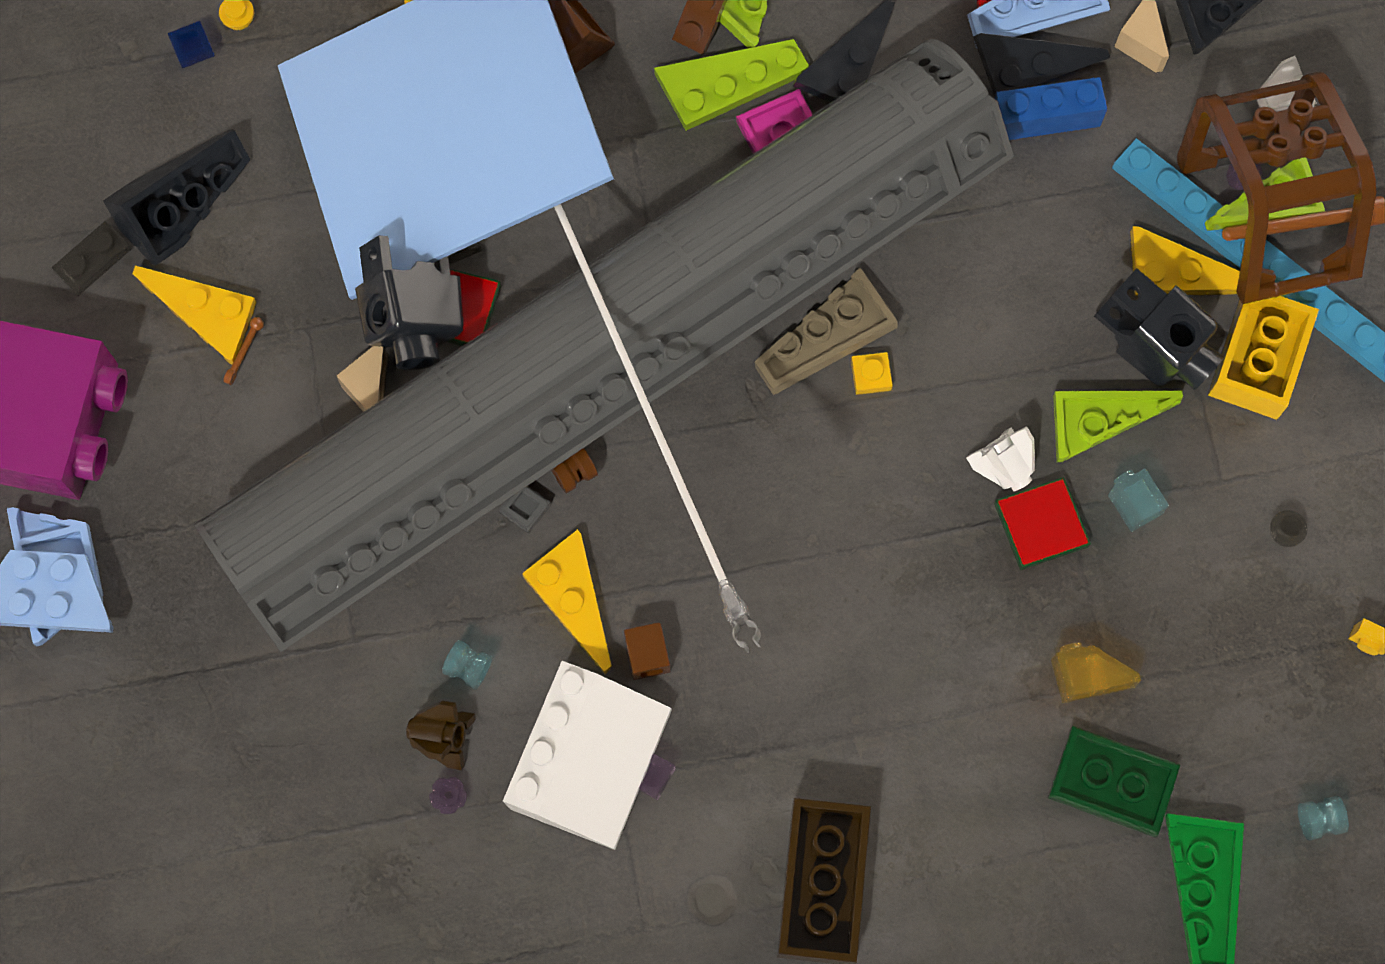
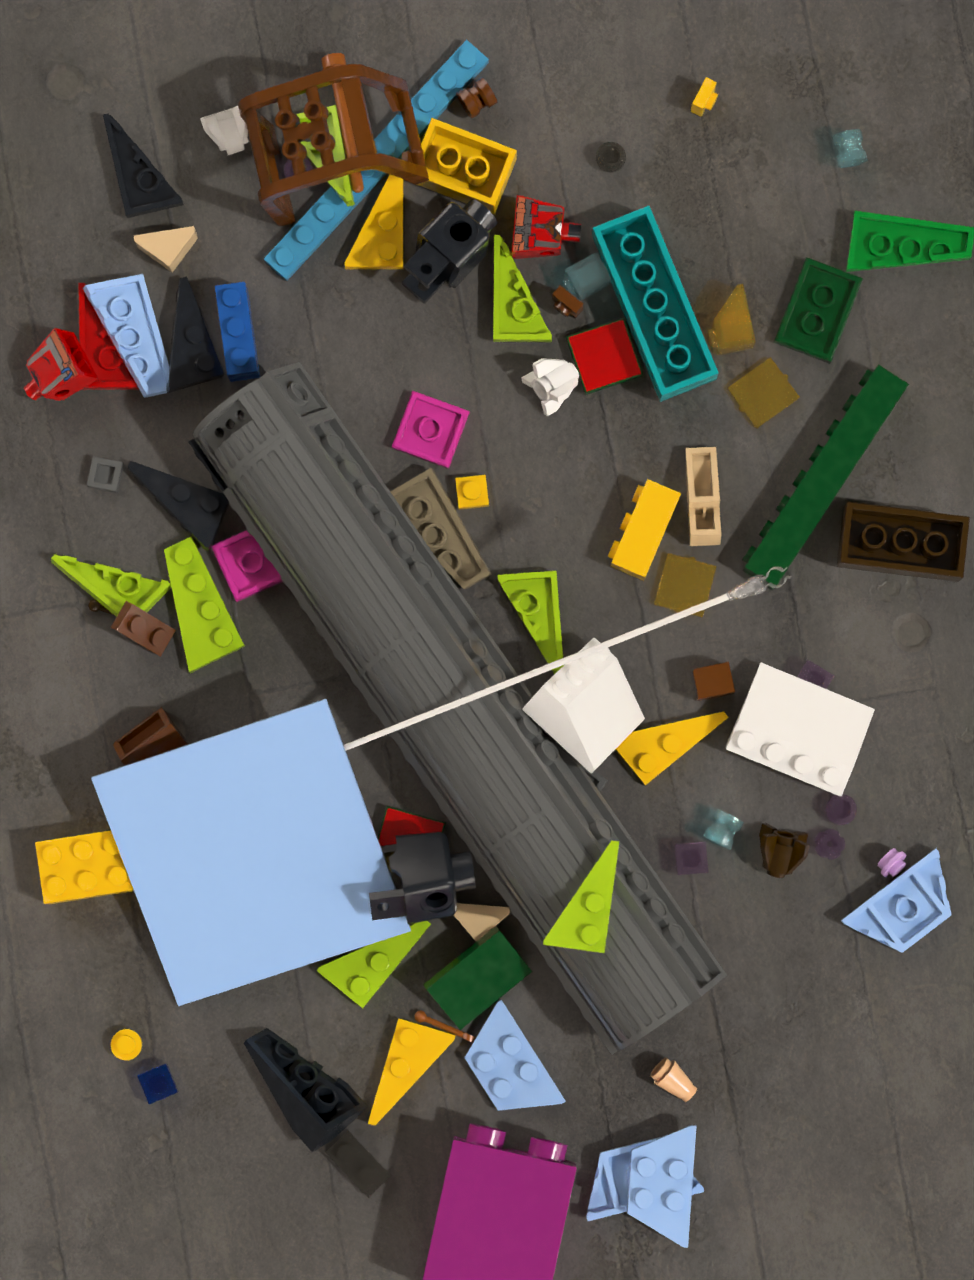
camera: 85 degrees left, 10 degrees up
none -> lime wing [317,921,431,1008]
none -> dark pink tile [392,391,470,469]
none -> dark green tile [423,926,532,1030]
none -> reddish brown wheel [456,77,498,119]
none -> light blue wing [465,1000,566,1111]
none -> lime wing [498,571,564,674]
none -> torso [512,195,581,259]
none -> white slope [522,637,645,774]
none -> lime wing [543,840,620,953]
none -> reddish brown plate [552,285,584,319]
none -> teal brick [592,206,719,402]
none -> yellow brick [608,479,681,581]
none -> light nougat cone [650,1057,697,1102]
none -> clear yellow piece [654,553,717,618]
none -> clear purple plate [674,842,709,875]
none -> tan slope [685,447,721,546]
none -> clear yellow piece [727,357,800,429]
none -> dark green brick [742,364,909,590]
none -> clear purple plate [826,794,857,825]
none -> light blue wing [841,849,951,953]
none -> lavender plate [877,848,906,877]

